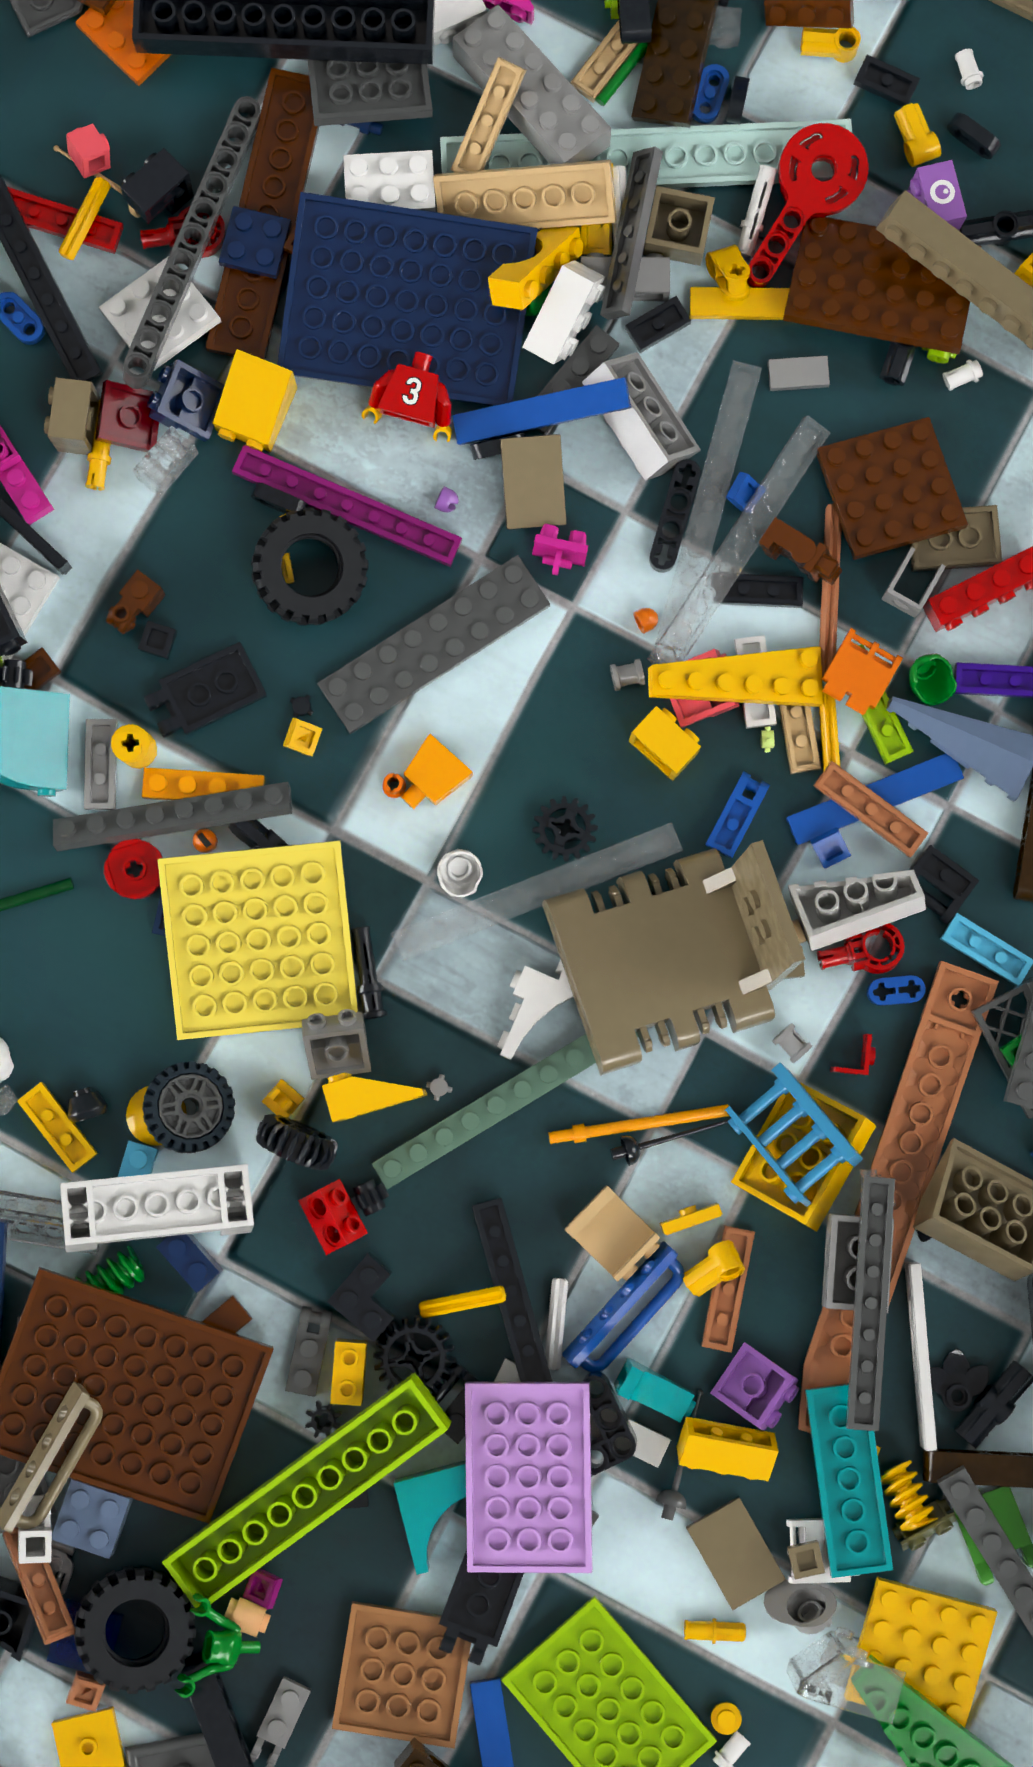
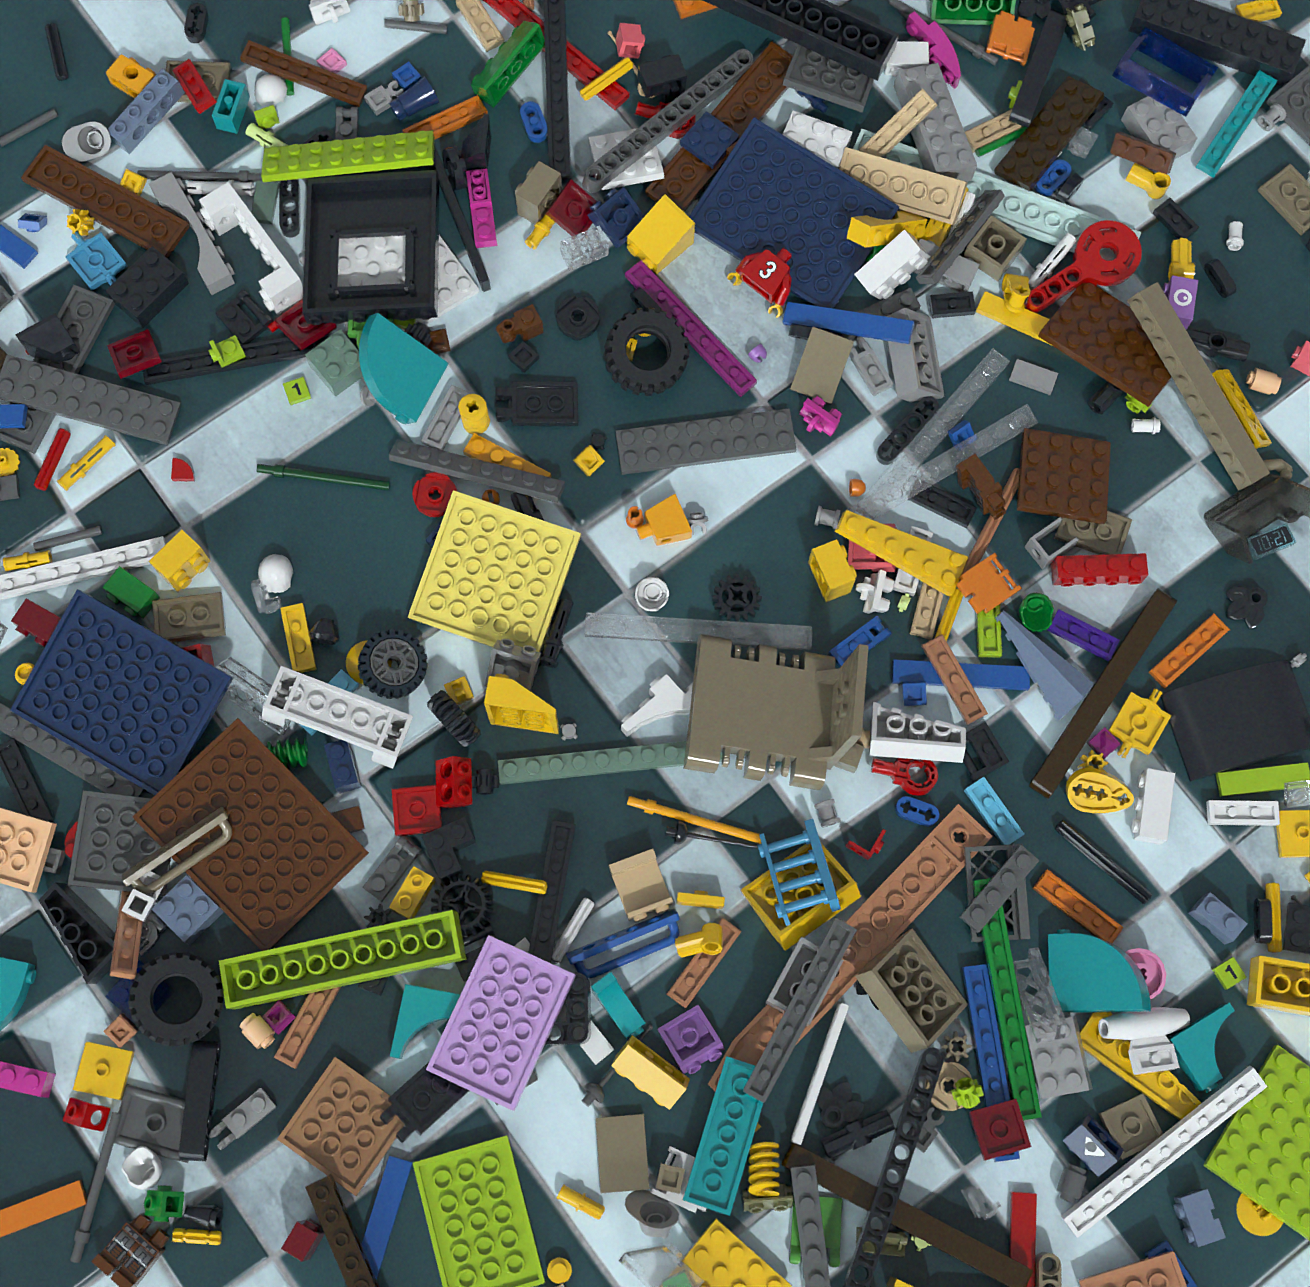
camera: 25 degrees right, 10 degrees down
green piece [174,1593,261,1698] -> none
none -> nougat tile [274,987,341,1069]
none -> red plate [392,785,442,836]
none -> black plate [556,296,600,341]
none -> light grey plate [687,512,708,535]
none -> light grey hinge [849,337,893,396]
none -> white hips [856,570,895,614]

